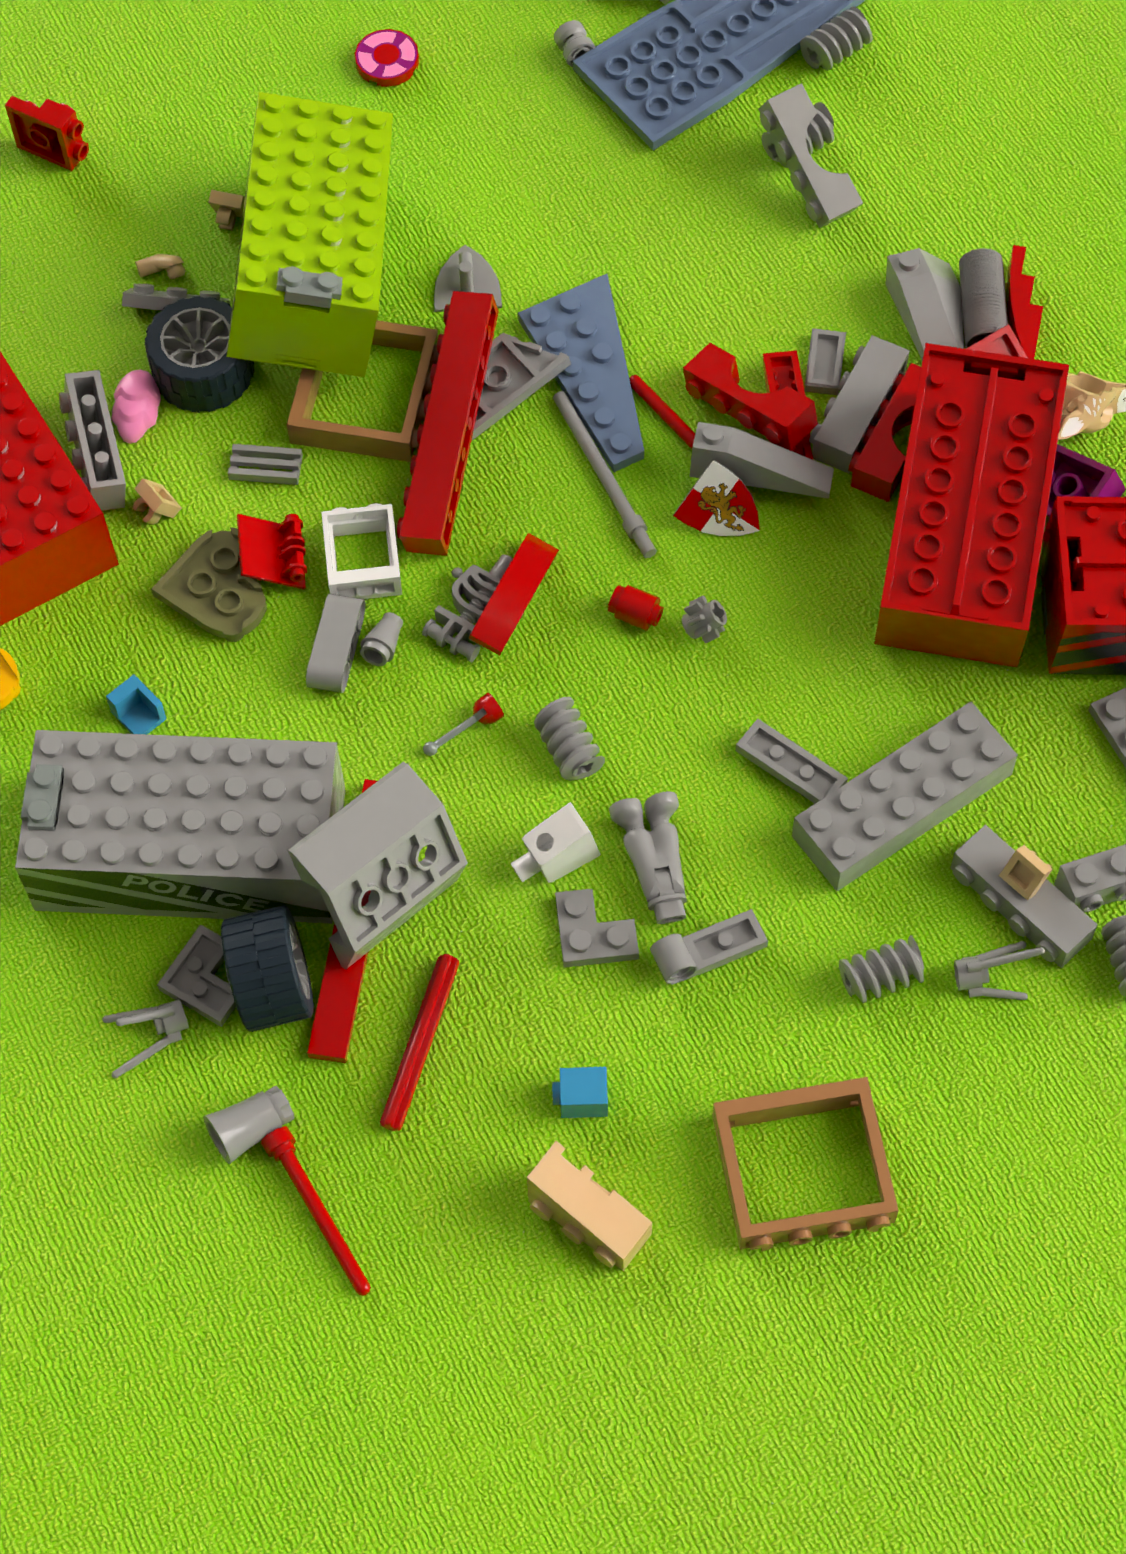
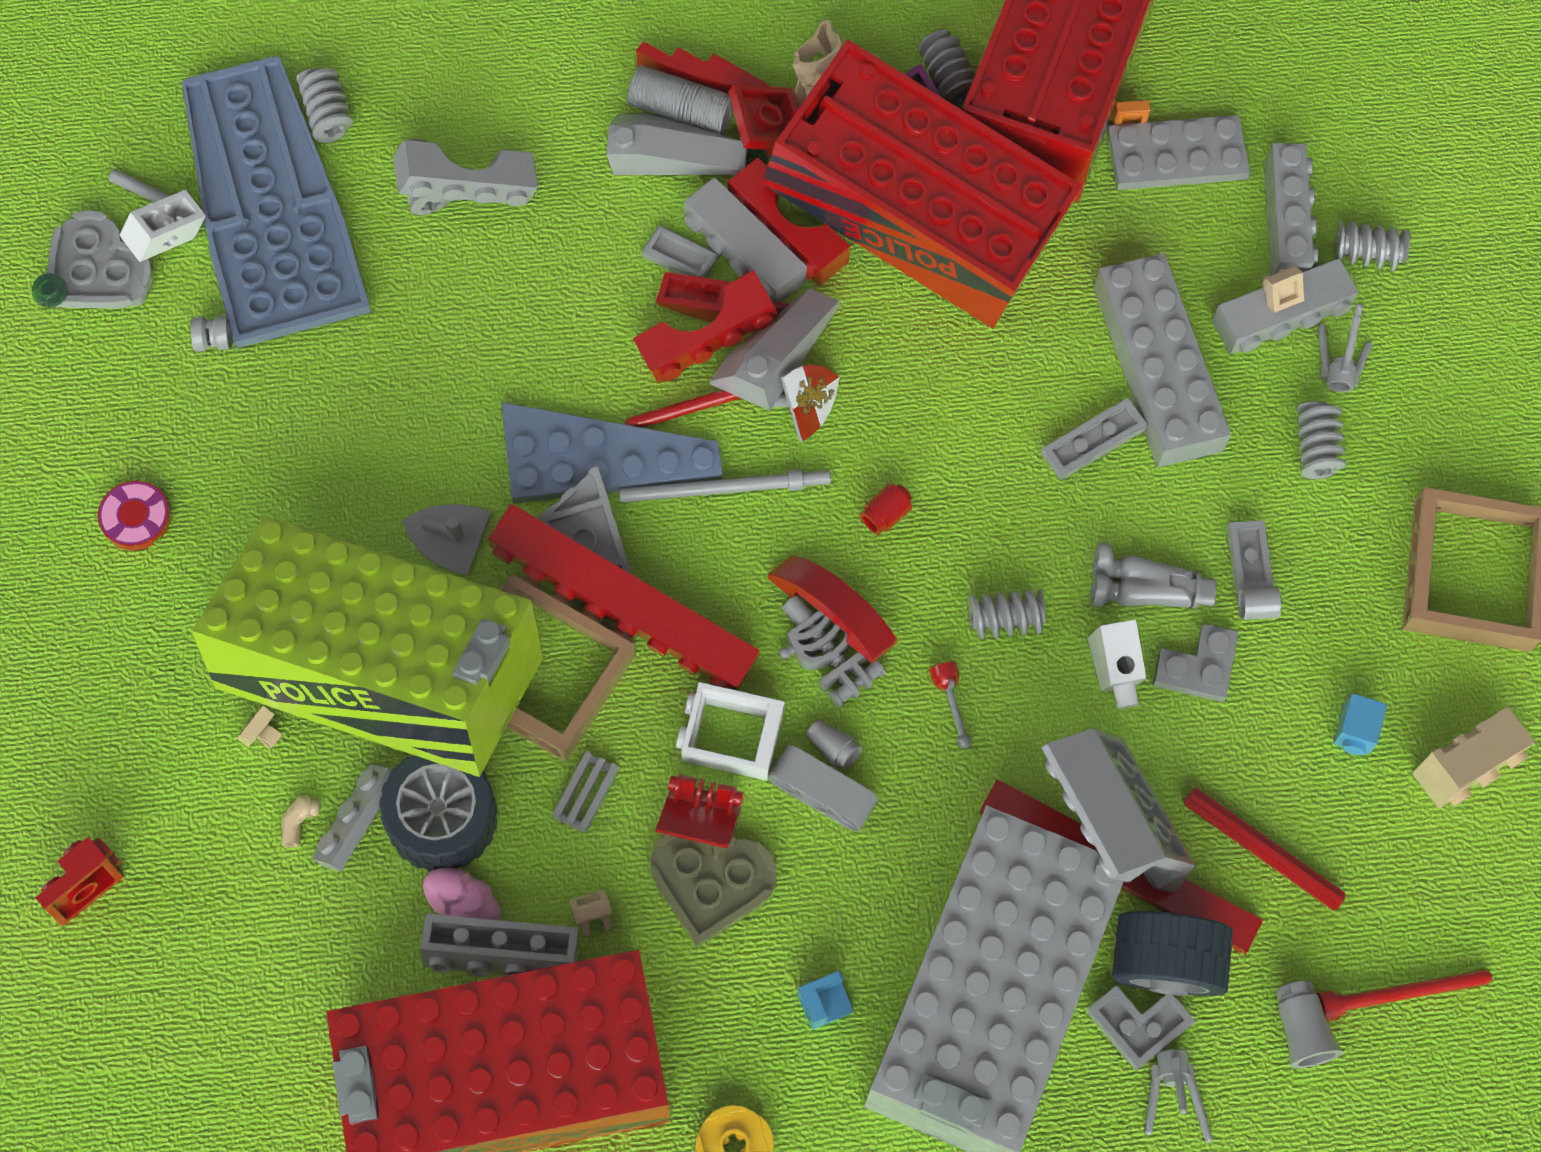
camera: 75 degrees left, 5 degrees up
light grey gear [682,595,727,643] -> none

